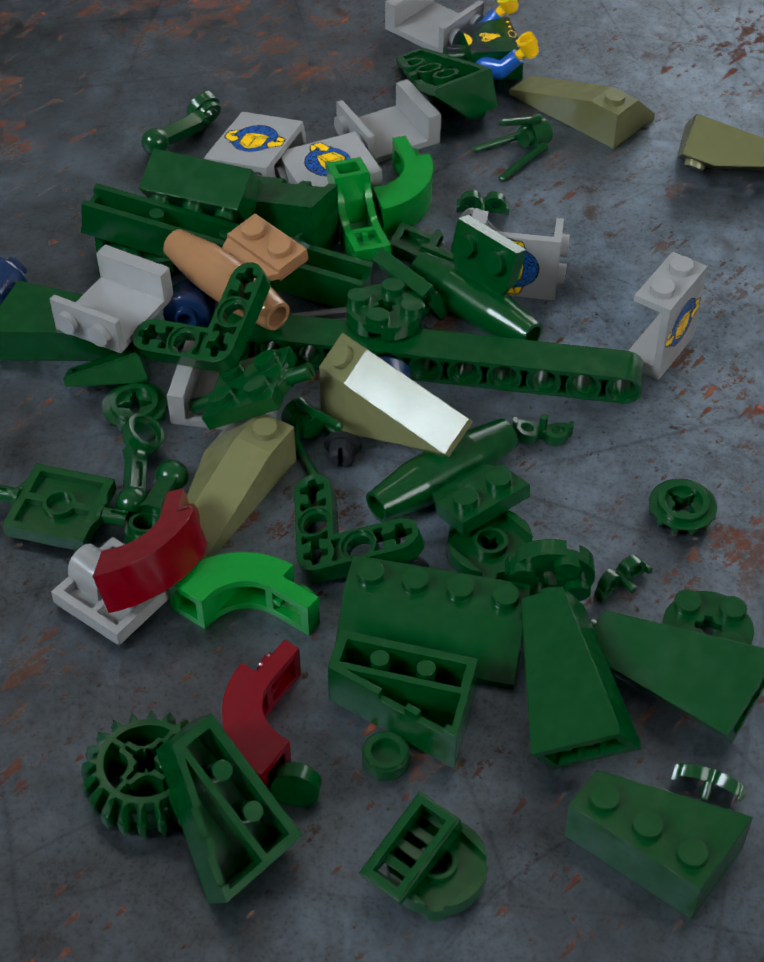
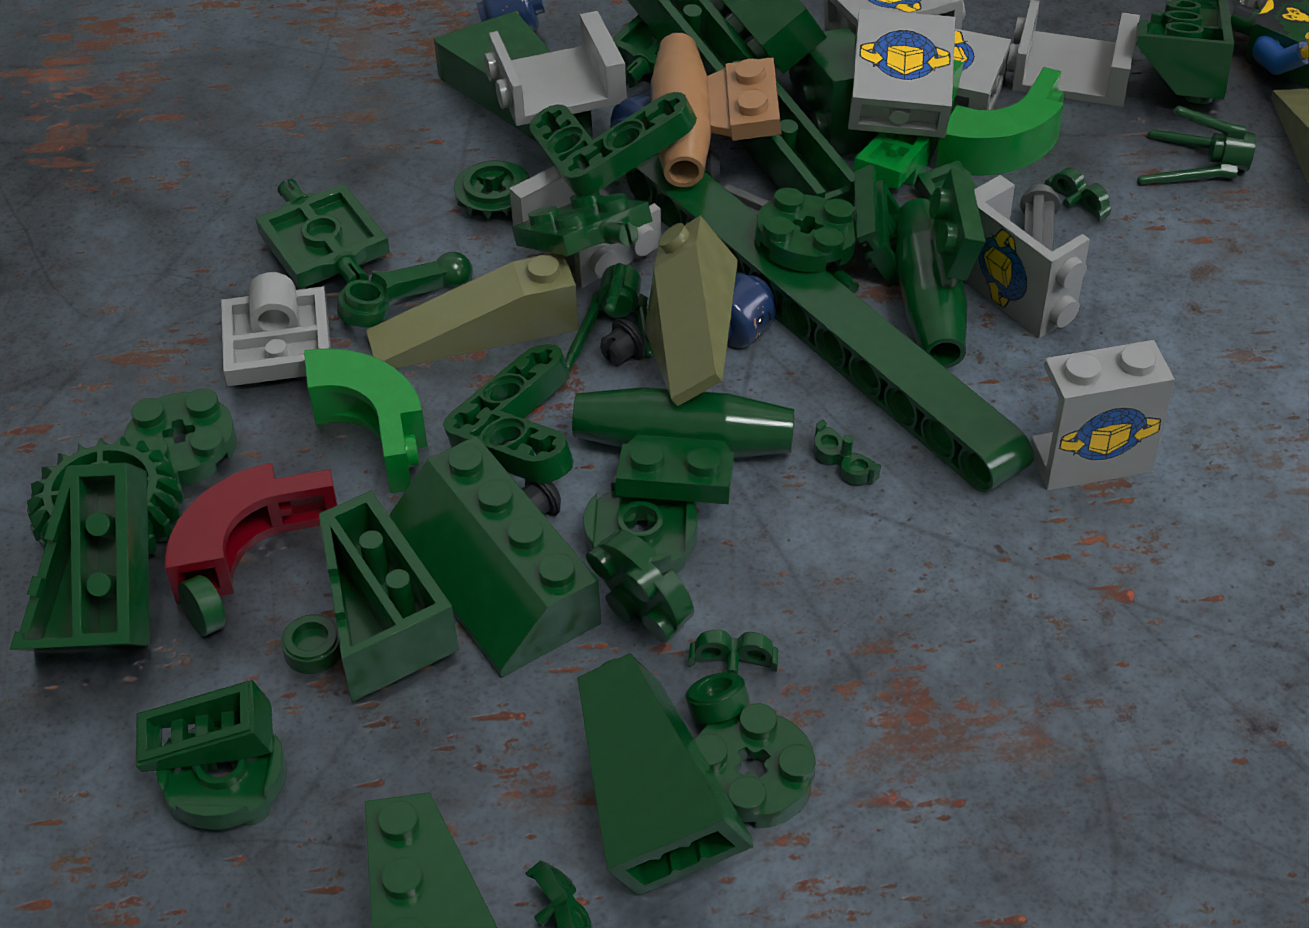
camera: 45 degrees right, 0 degrees up
dark green slope [63,346,151,387] -> none
dark red arch [93,488,208,613] -> none
dark green piece [116,413,165,516] -> none
dark green slope [521,586,641,770] -> none
dark green gear [649,479,717,536] -> none
none -> dark green plate [124,388,237,486]
none -> dark green tile [685,672,750,724]
none -> light grey panel [848,8,956,138]

